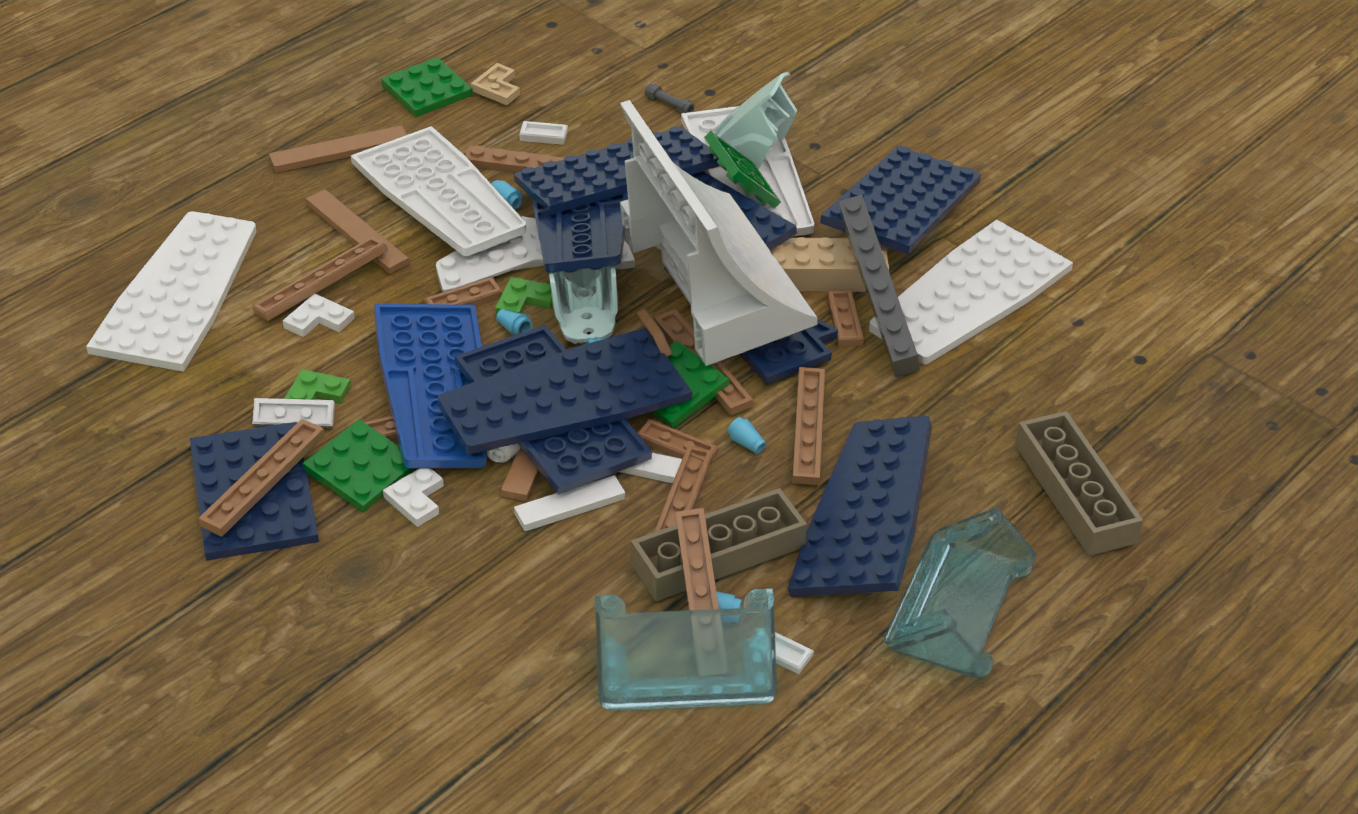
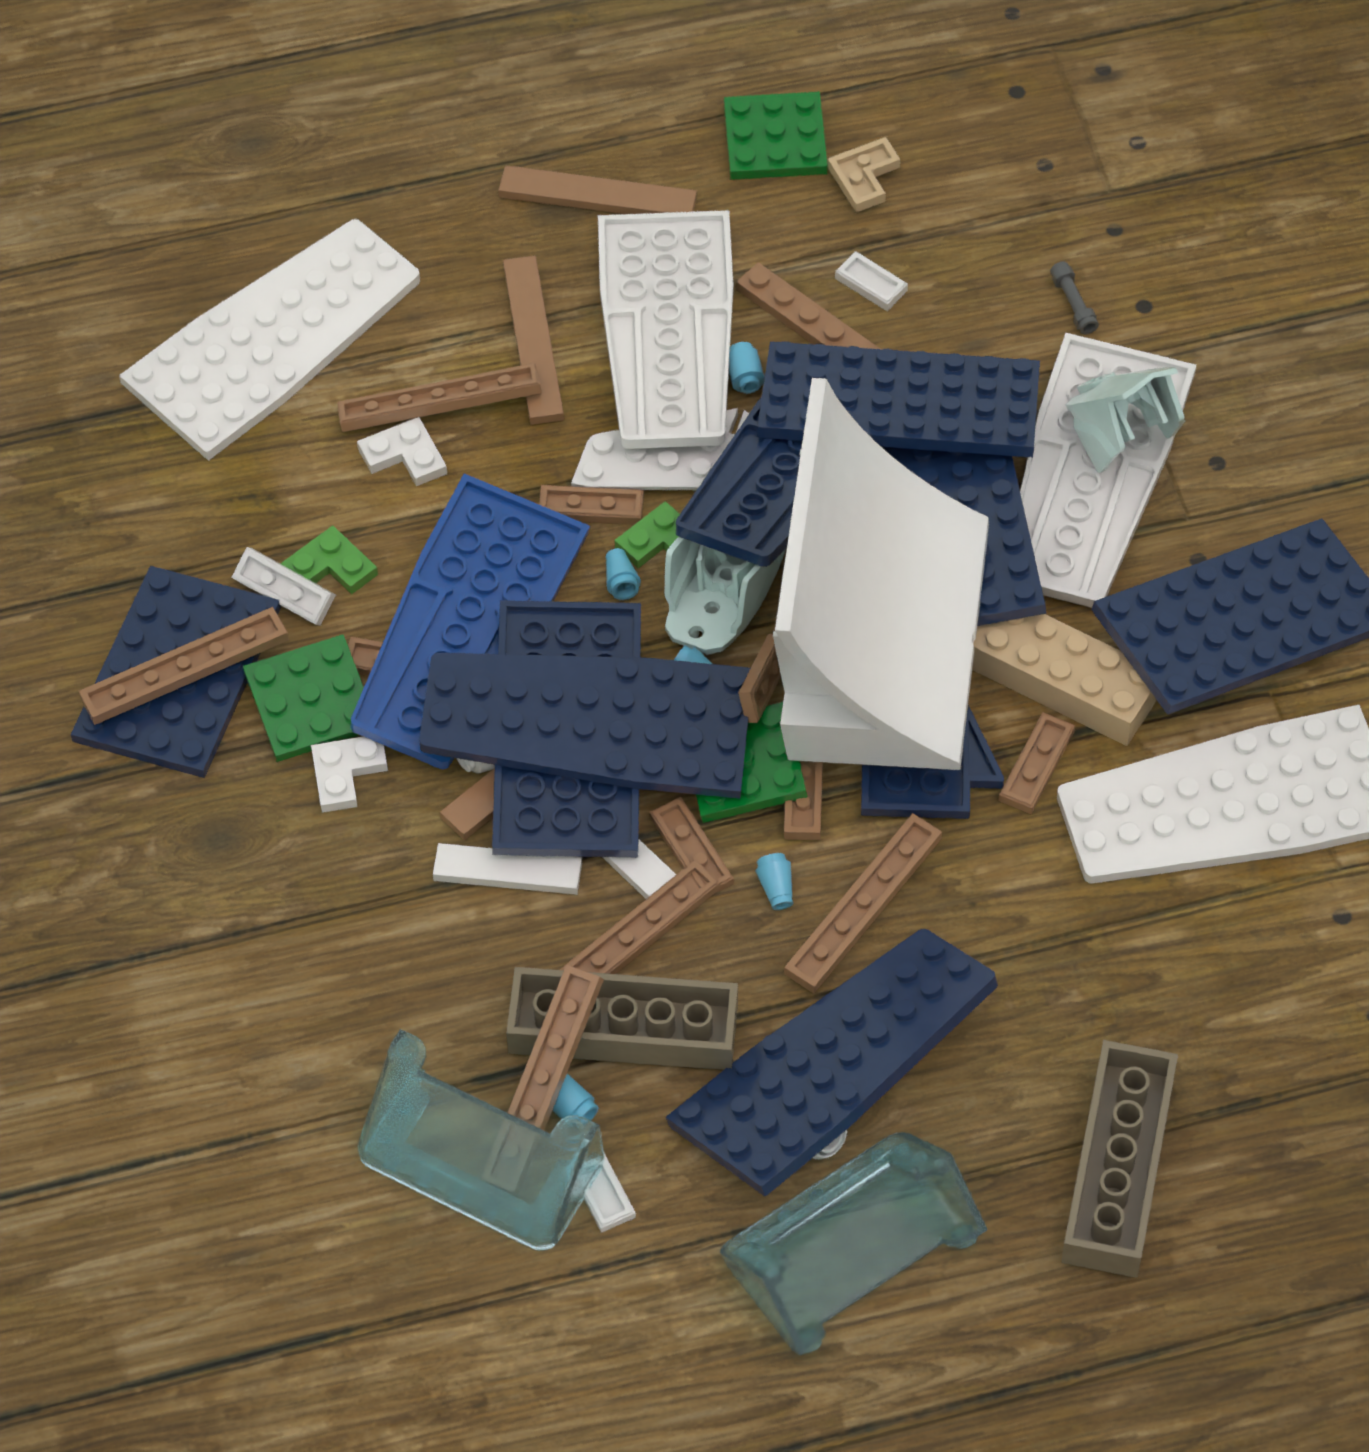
camera: 35 degrees right, 15 degrees up
green plate [704,131,781,208] -> none
dark grey brick [838,195,920,377] -> none

